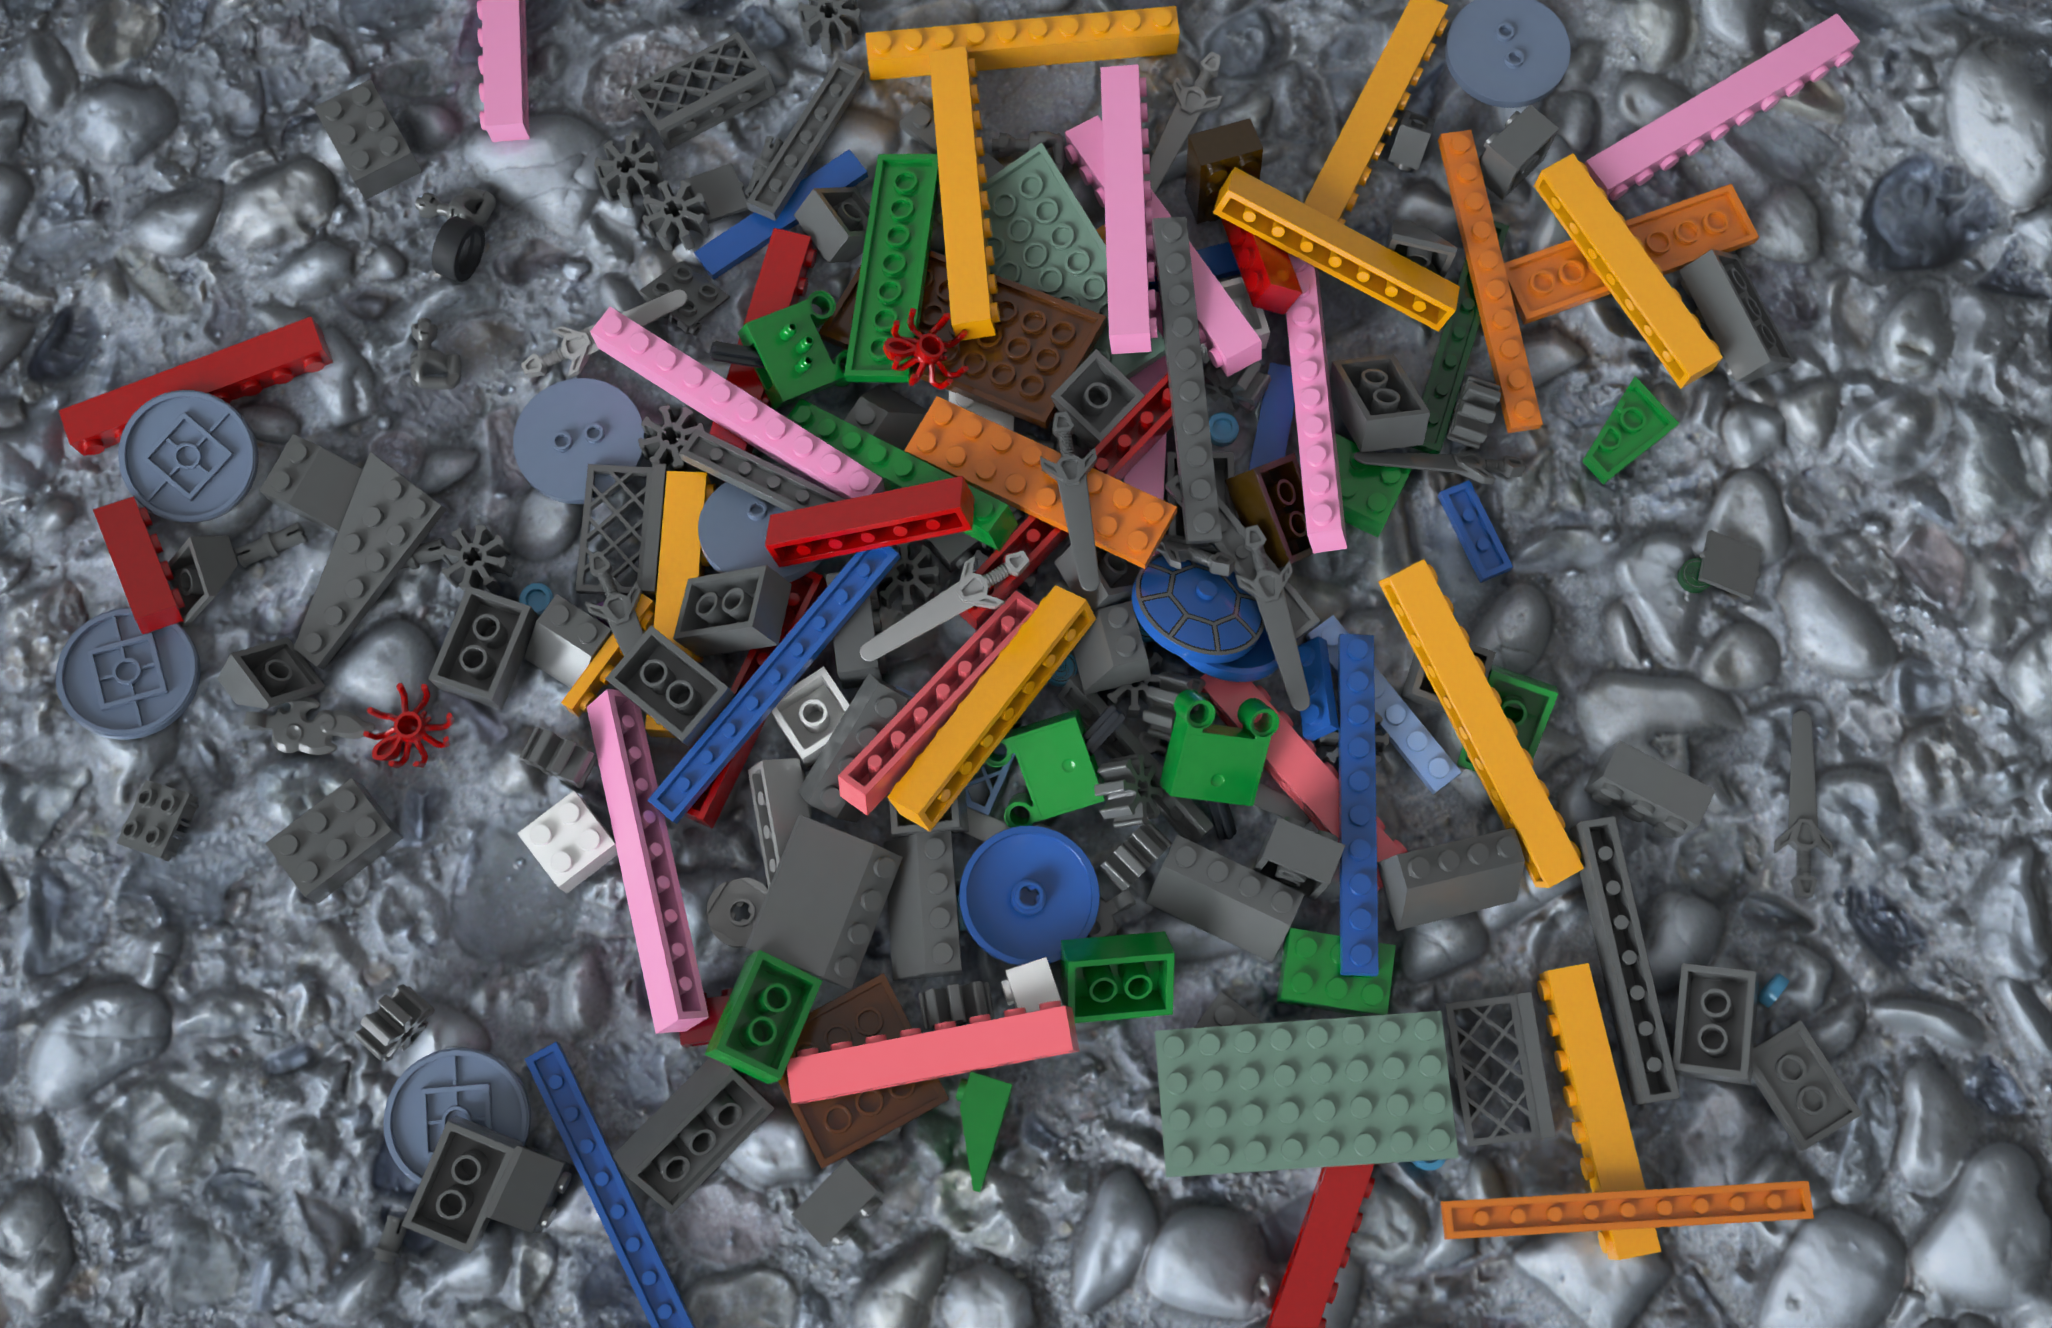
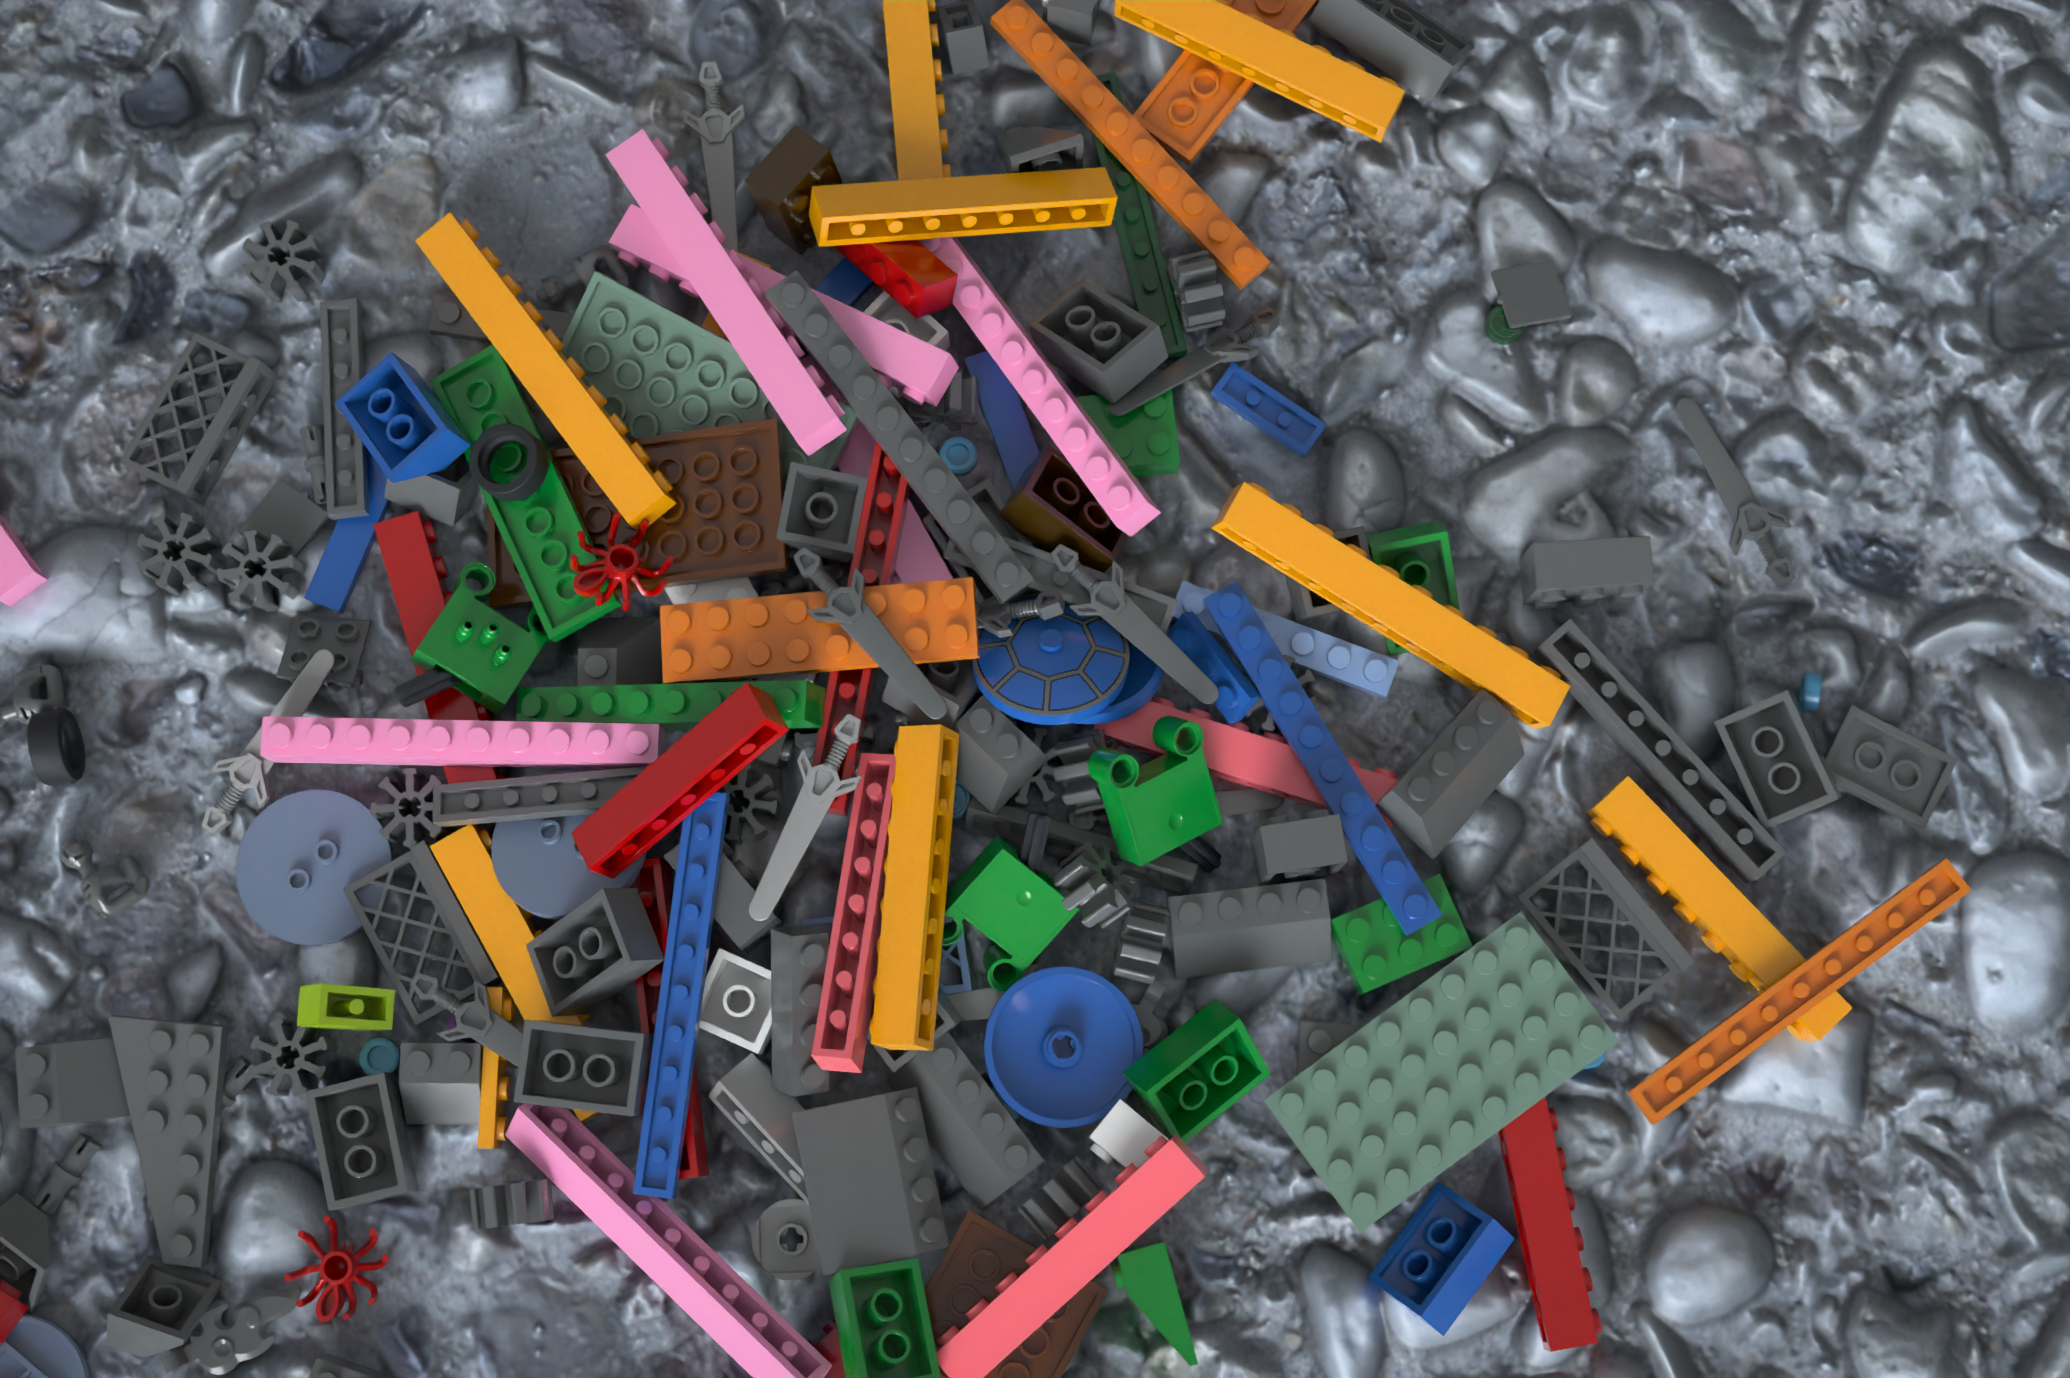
camera: 30 degrees left, 5 degrees up
white brick [517,791,618,893] -> none
light orange brick [865,6,1180,81] -> none
green wing [1582,376,1680,485] -> none
none -> lime brick [297,983,395,1032]
none -> blue slope [335,352,471,483]
none -> black tyre [469,423,549,502]
none -> blue slope [1368,1182,1515,1336]

